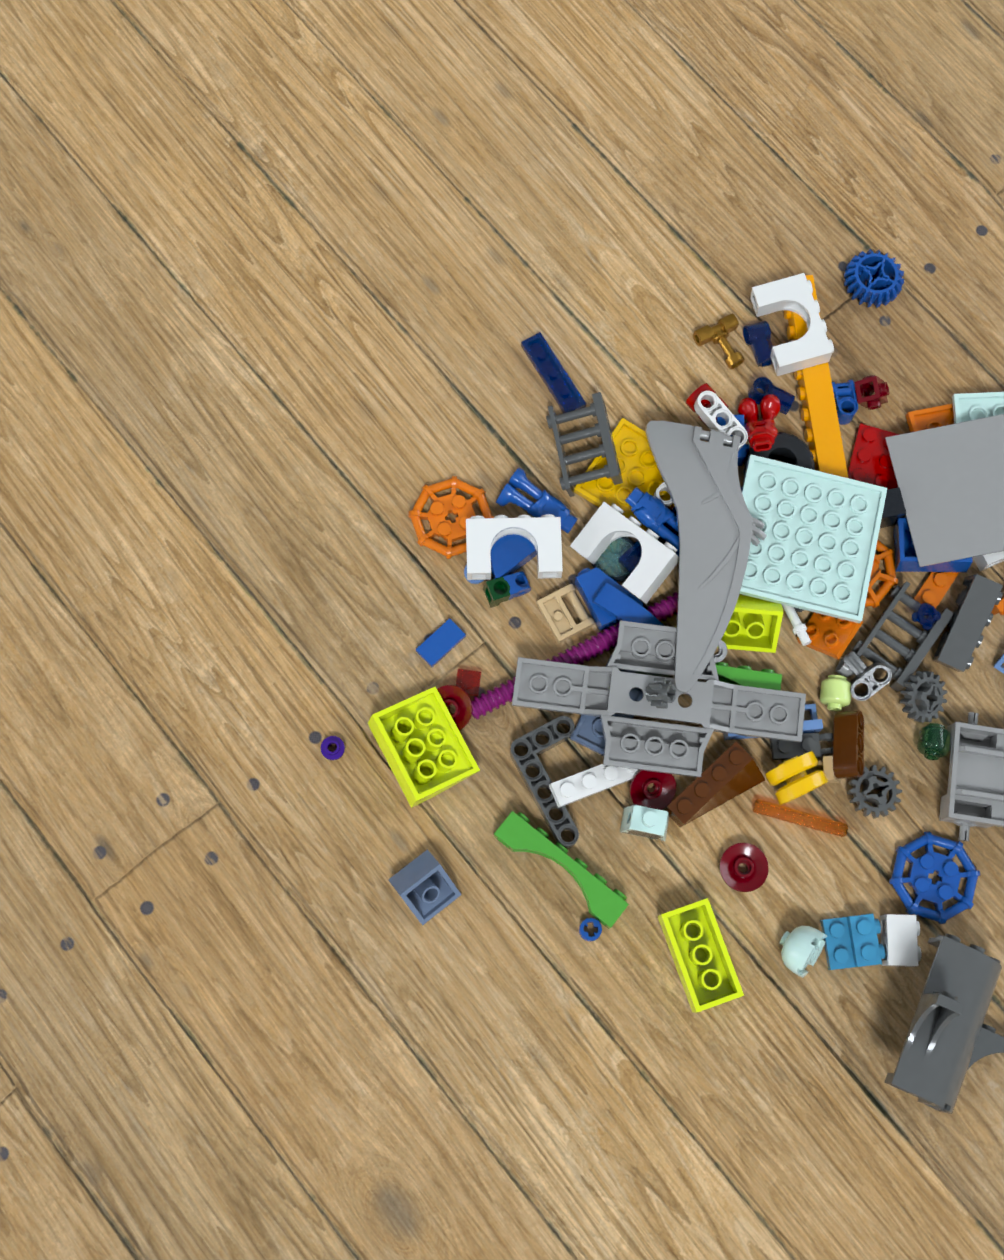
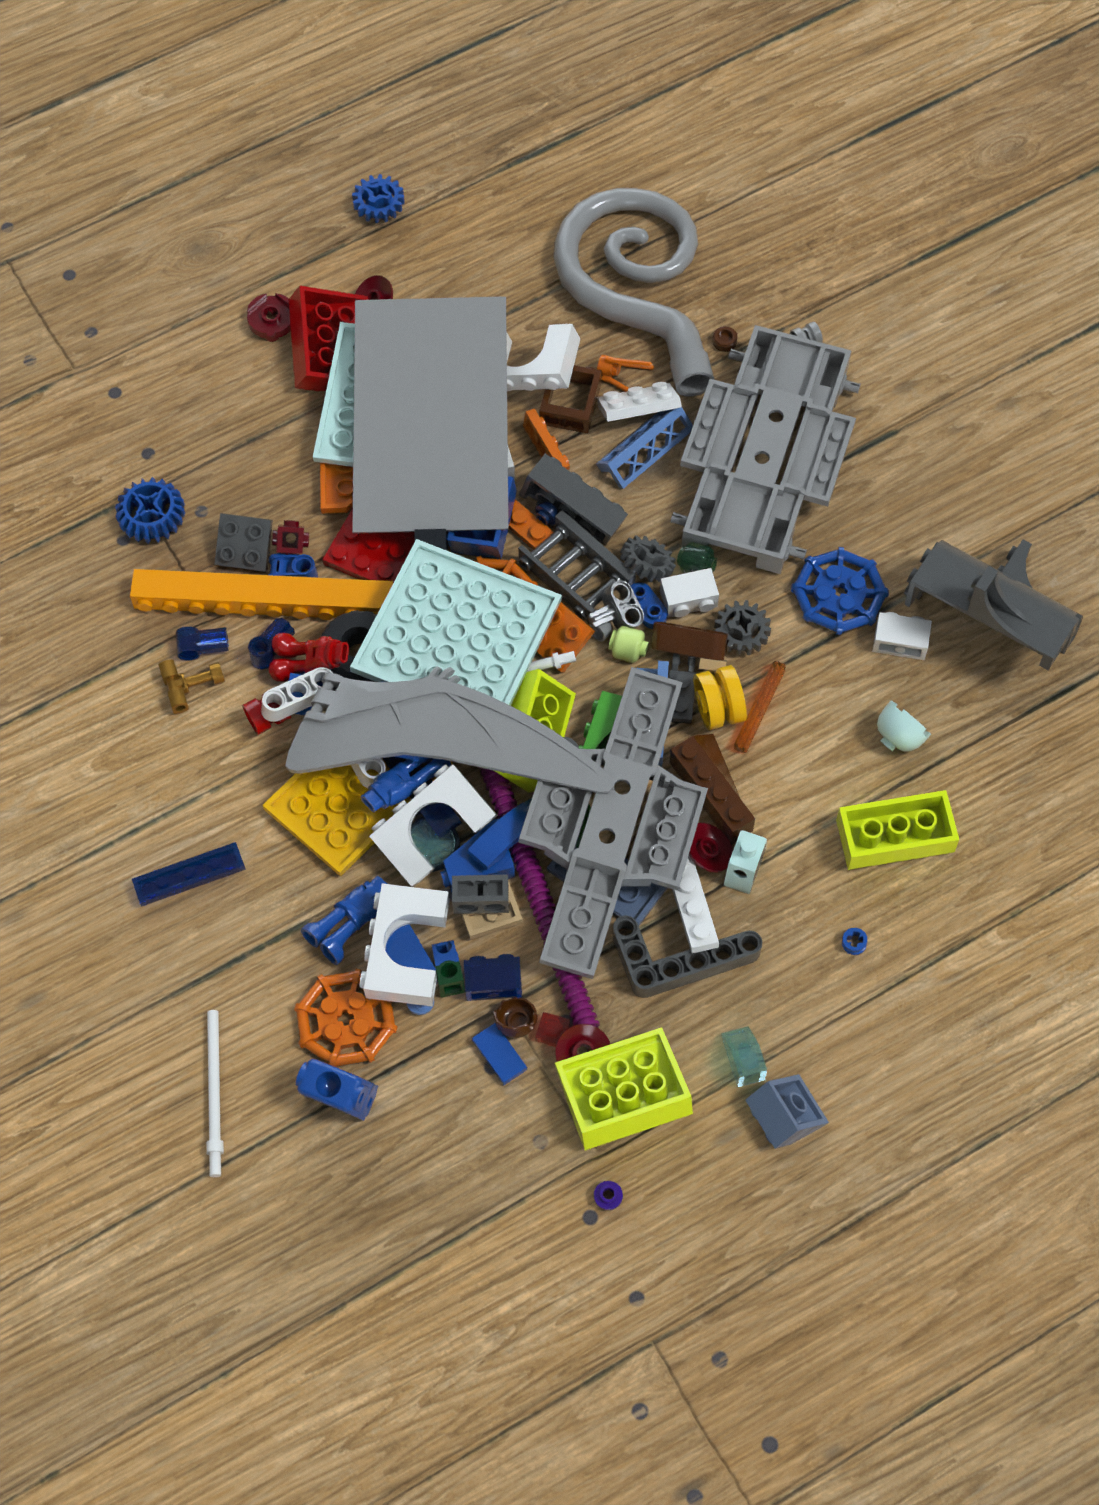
camera: 75 degrees left, 10 degrees down
bright green arch [494,811,629,929] -> none
dark grey fence [546,392,623,497] -> none
dark grey gear [645,678,676,709] -> none
dark red dish [719,843,769,892] -> none
white arch [750,273,834,376] -> none
dark azure plate [820,914,885,970] -> none
clear blue plate [912,603,941,630] -> none
none -> white bar [206,1010,224,1177]
none -> dark grey plate [214,513,273,571]
none -> blue piece [296,1059,378,1121]
none -> dark grey brick [452,874,509,914]
none -> clear blue brick [464,954,522,1001]
none -> reddish brown hair [493,997,538,1039]
none -> dark blue plate [535,501,559,526]
none -> blue plate [631,582,667,629]
none -> white brick [660,568,719,618]
none -> clear light blue slope [721,1026,767,1087]

